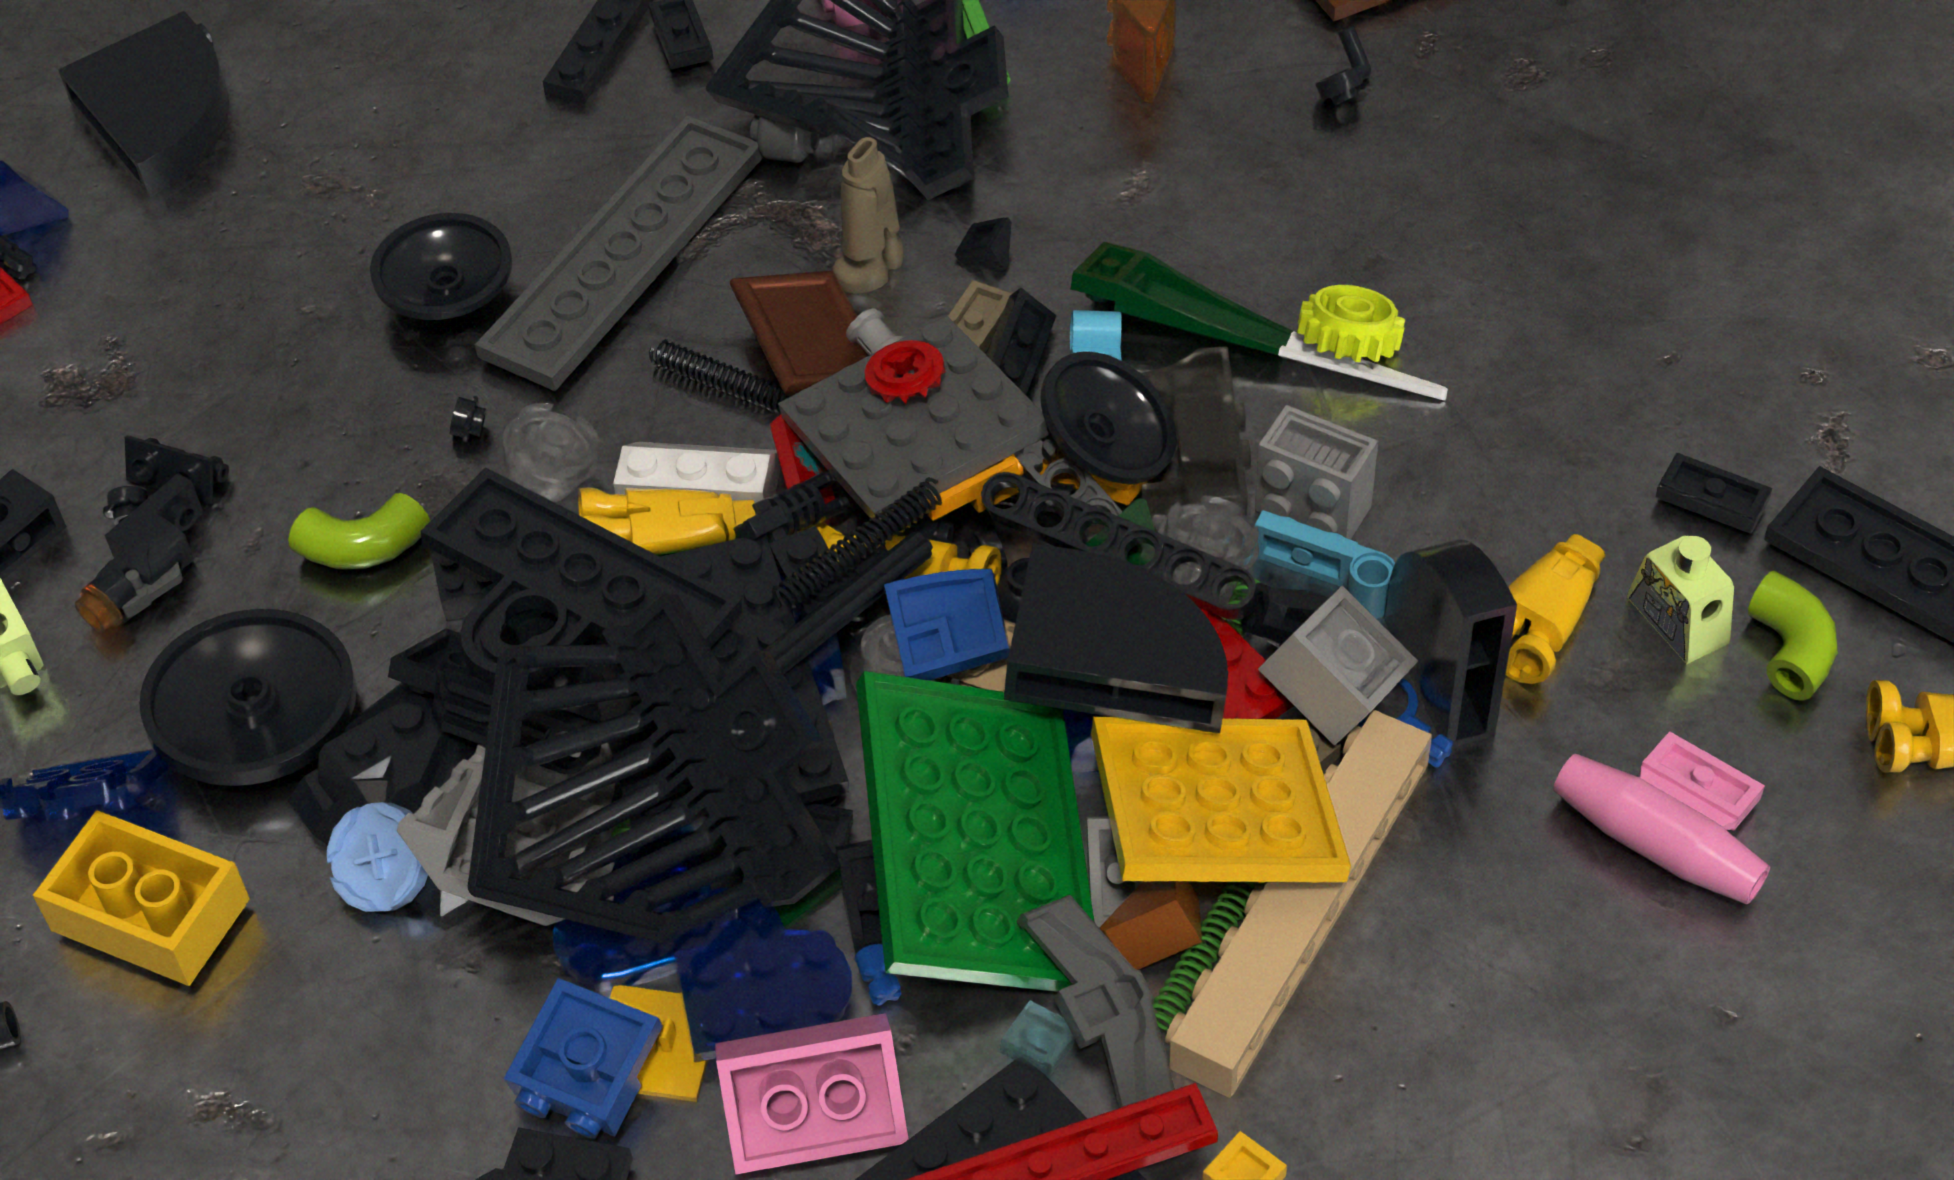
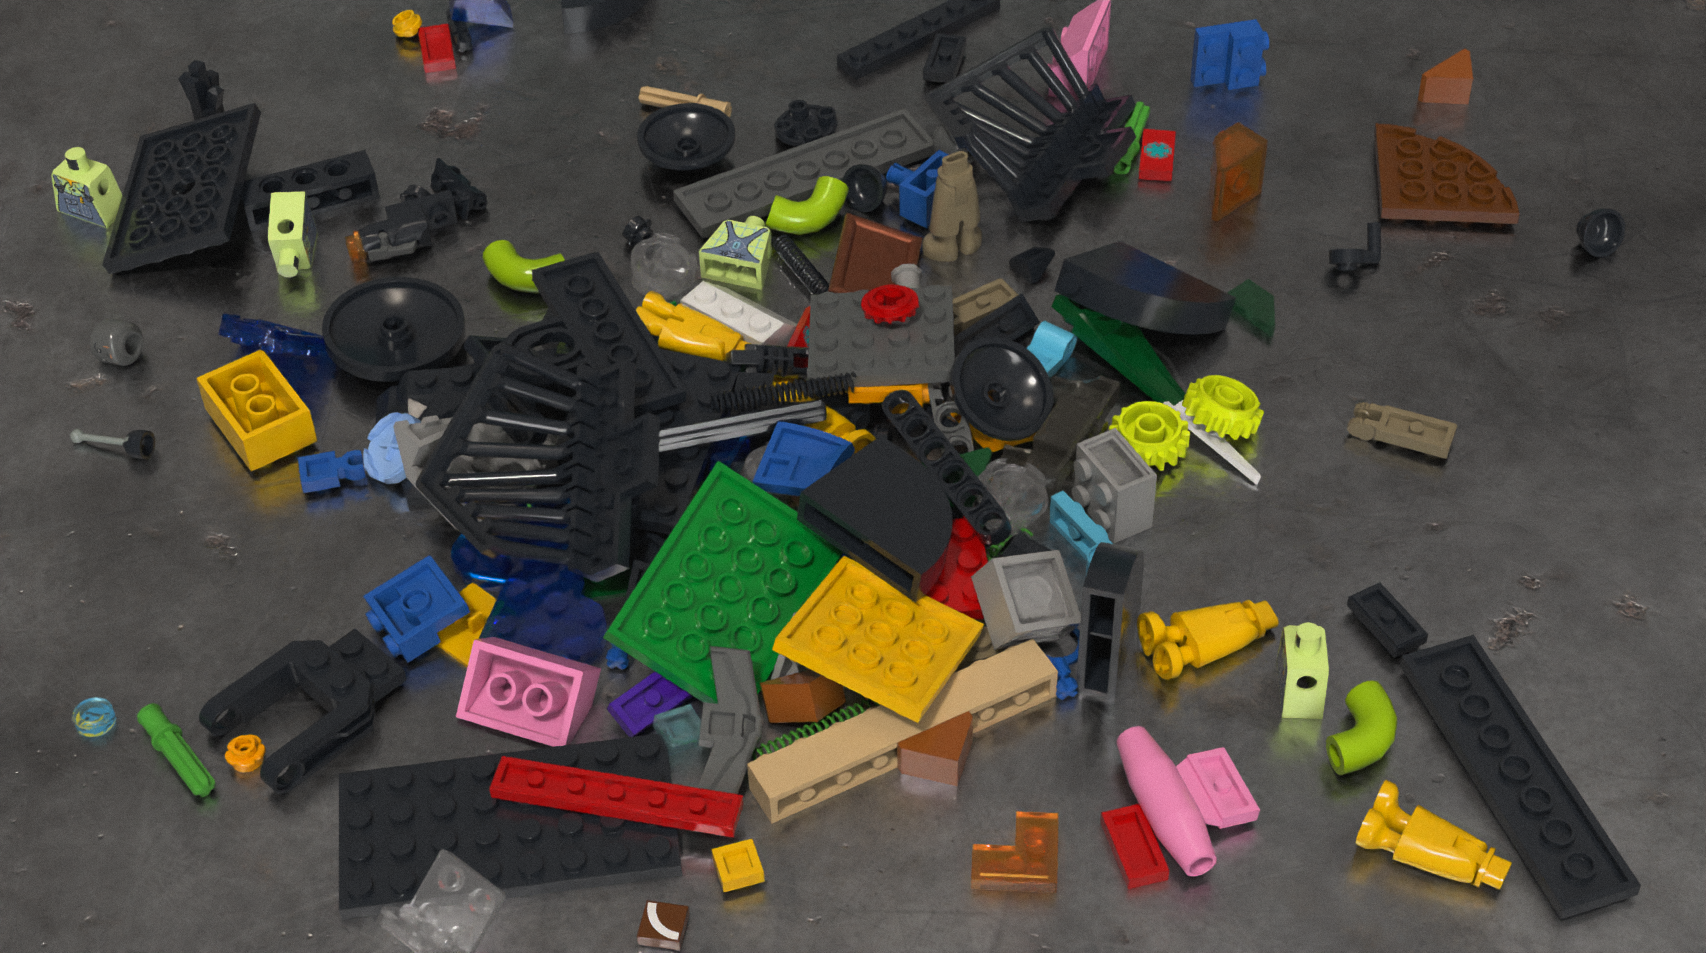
camera: 30 degrees right, 5 degrees down
none -> blue plate [298,450,366,493]
none -> dark purple plate [607,672,693,737]
none -> tan axle [639,86,732,118]
none -> yellowish green torso [699,216,772,290]
none -> lime cylinder [765,176,849,236]
none -> black dish [774,100,838,146]
none -> black piece [842,164,888,212]
none -> blue brick [886,150,949,228]
none -> dark orange slope [897,711,973,786]
none -> clear orange plate [971,811,1058,893]
none -> black brick [1054,241,1236,334]
none -> red tile [1100,804,1169,889]
none -> neon yellow gear [1109,401,1190,471]
none -> red tile [1139,129,1176,181]
none -> clear green tile [1227,279,1275,336]
none -> dark tan hinge [1347,402,1457,459]

